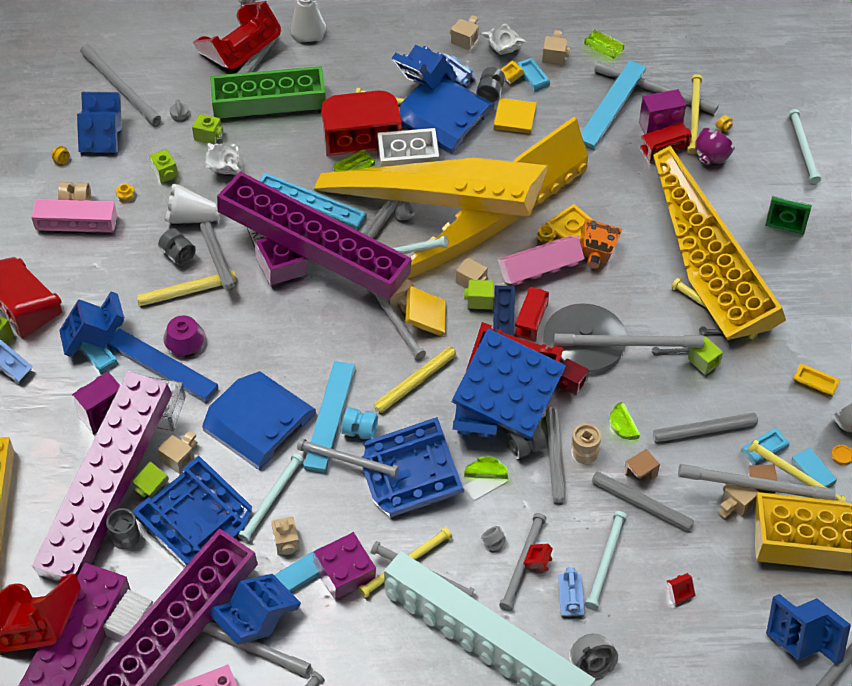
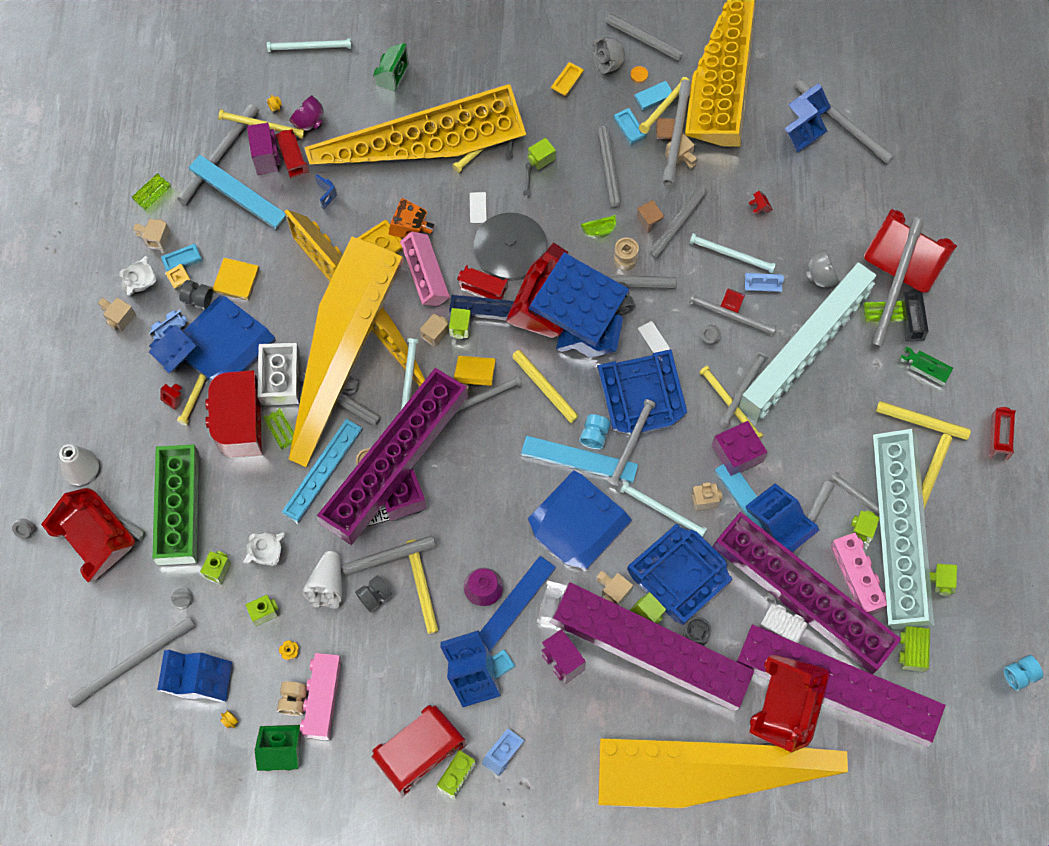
camera: 85 degrees left, 15 degrees up
clear neon green tile [464,456,508,479] -> none
light grey piece [554,333,704,348] -> none
none -> red tile [160,384,182,410]
none -> green slope [254,725,301,771]
none -> blue bracket [315,174,337,209]
none -> white sticker [470,192,486,223]

